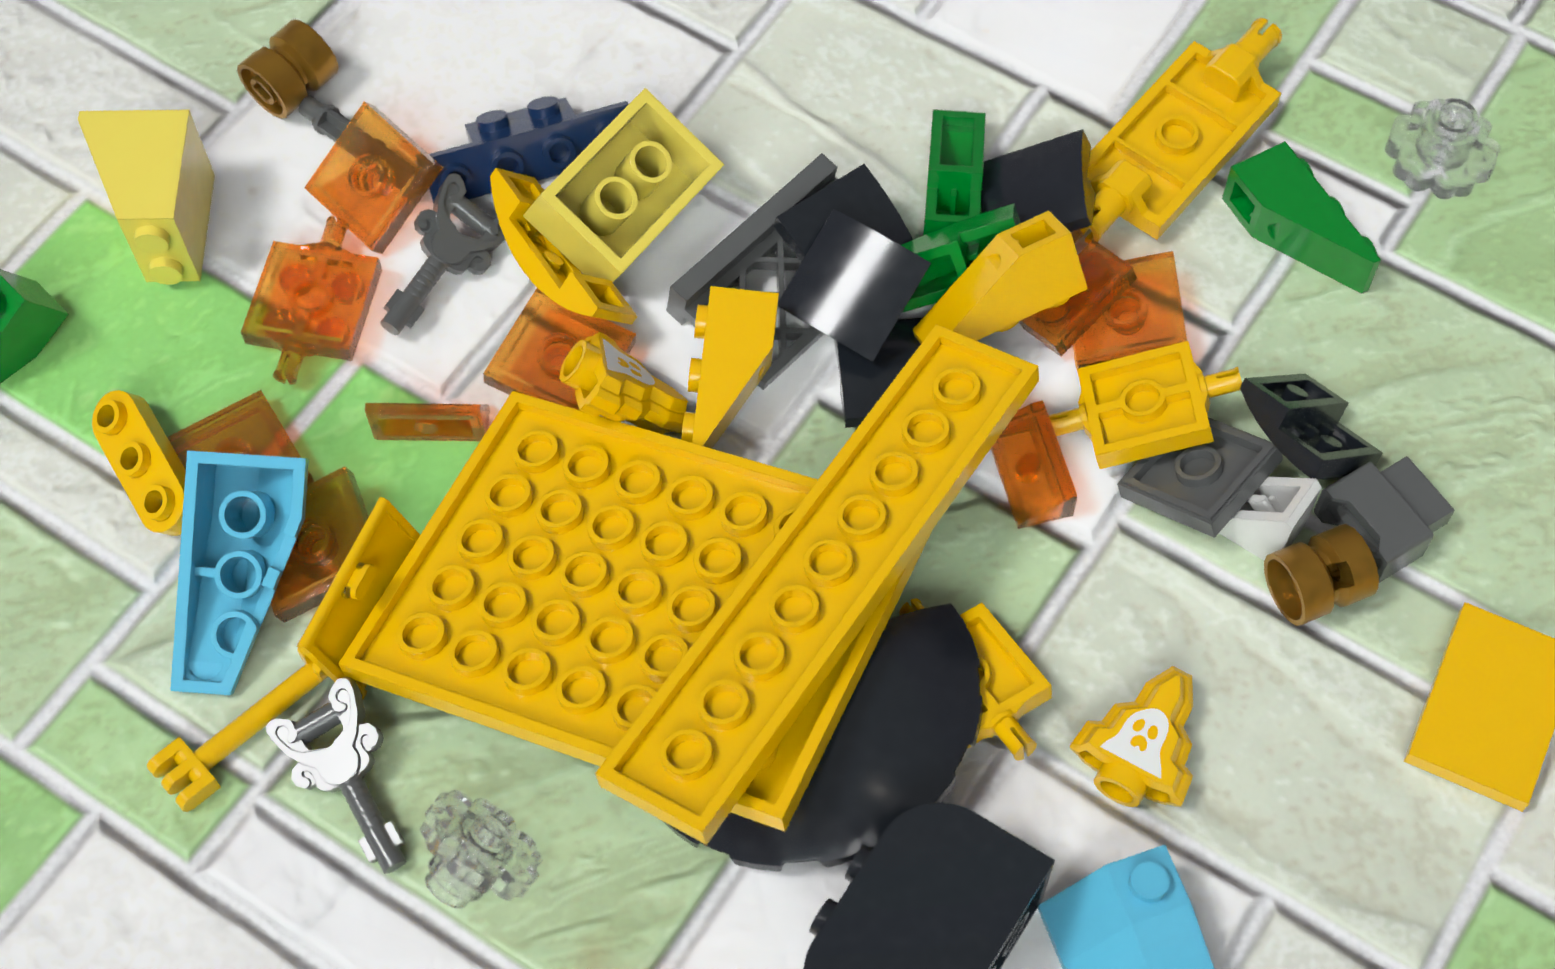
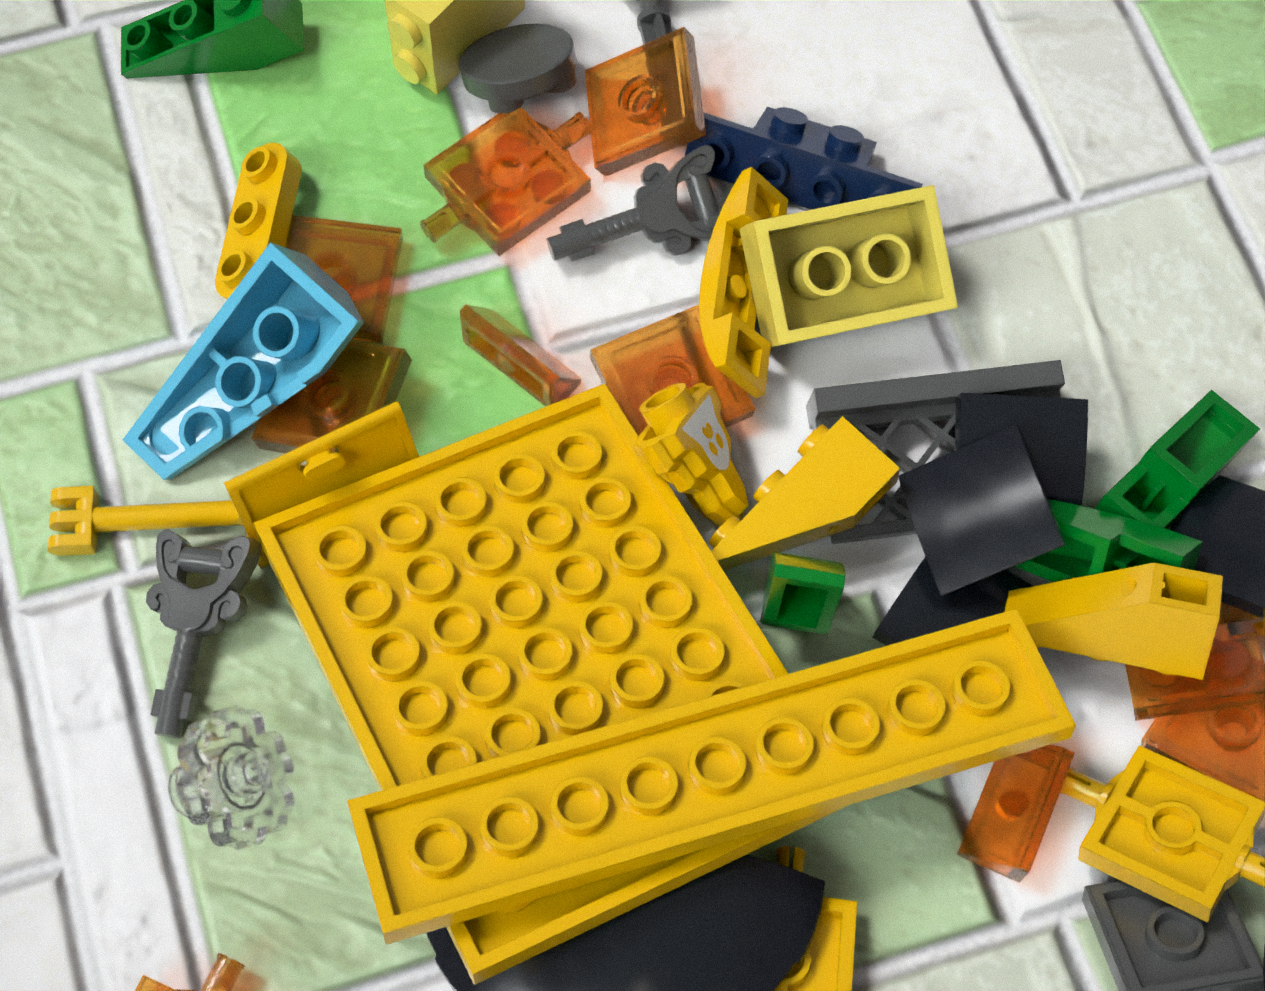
camera: 35 degrees right, 5 degrees up
none -> dark grey tile [459,23,577,114]
none -> green slope [760,552,846,635]

